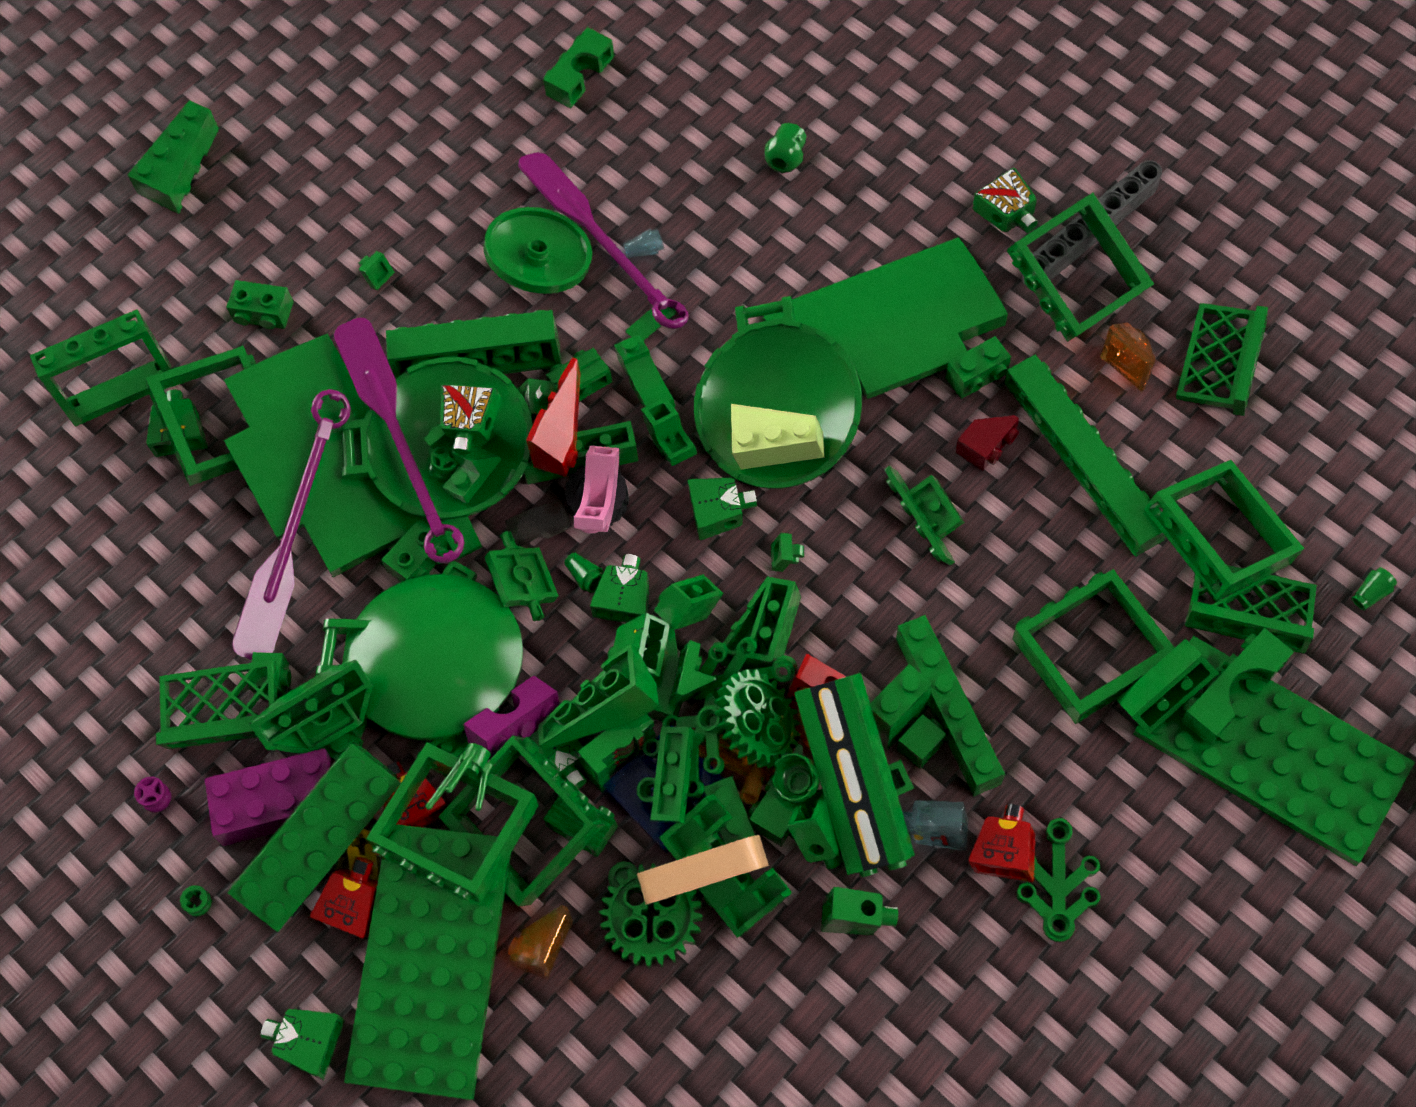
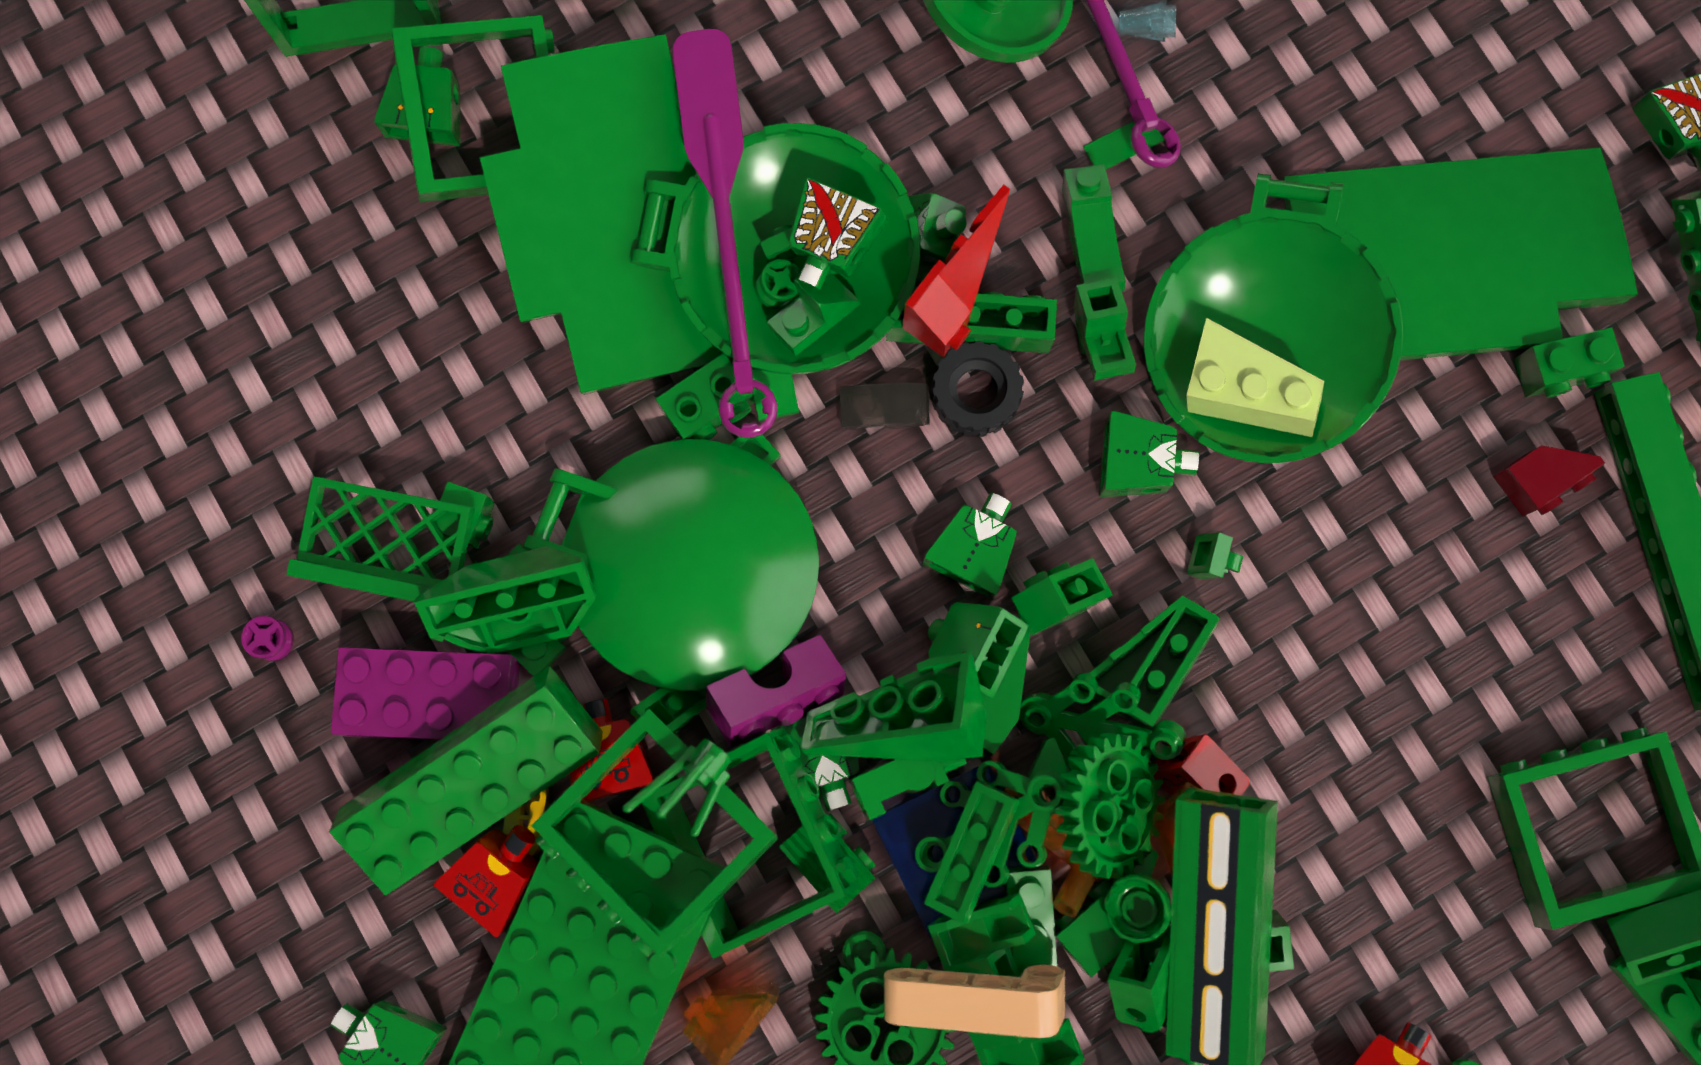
camera: 10 degrees right, 15 degrees up
green bush [180,885,212,916] -> none
piece [232,389,351,660] -> none
green brick [386,310,561,379] -> none
green plate [484,531,558,622] -> none
green brick [546,347,612,401] -> none
green cone [564,552,603,593] -> none
bright pink arch [574,446,619,533] -> none
green slope [668,640,717,707] -> none
green brick [870,664,933,750] -> none
green bracket [884,466,965,565] -> none
green brick [896,615,1005,796] -> none
green brick [897,714,946,769] -> none
clear light blue torso [902,800,969,850] -> none

